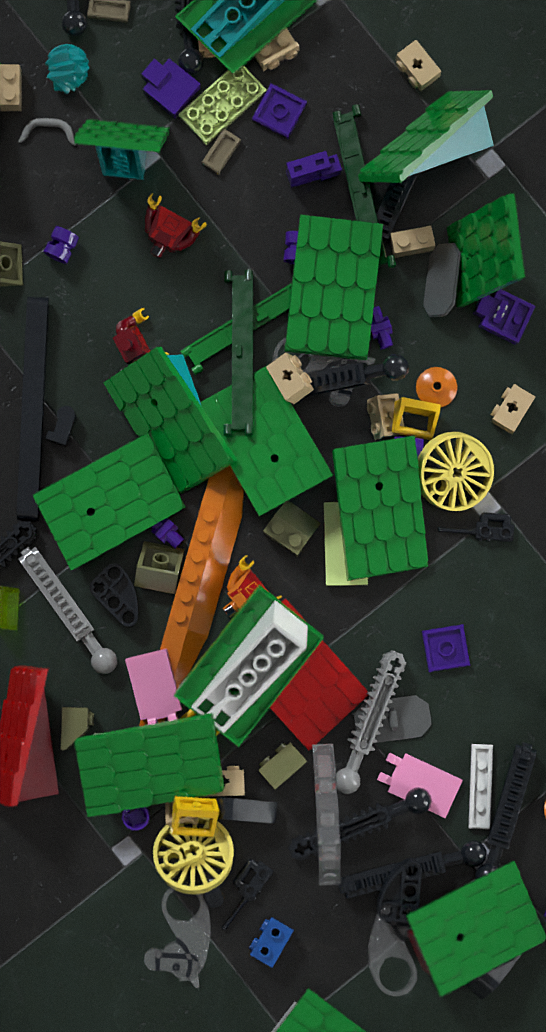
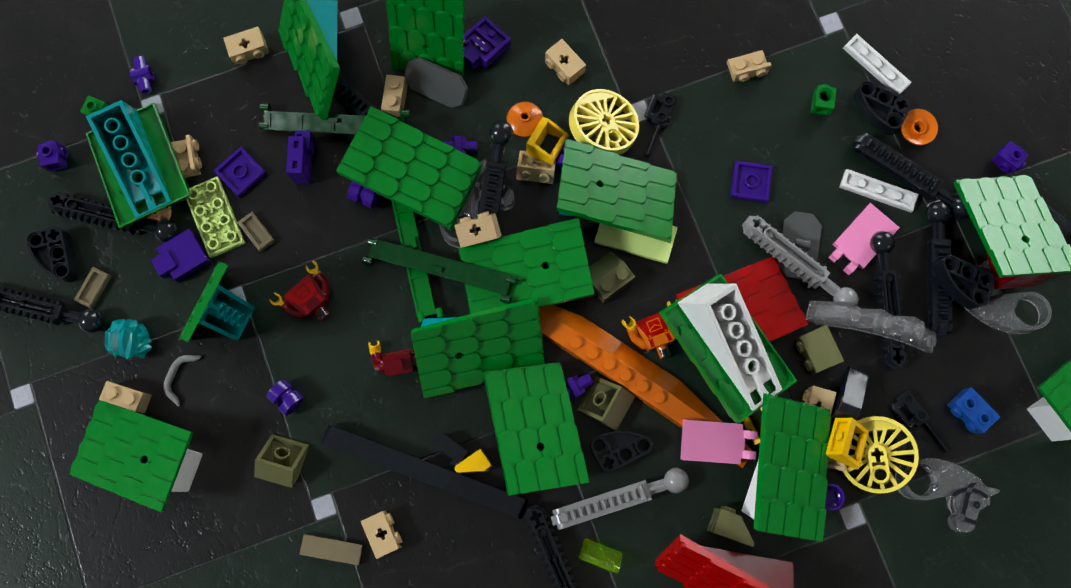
camera: 65 degrees left, 5 degrees down
none -> yellow tile [455,449,494,473]

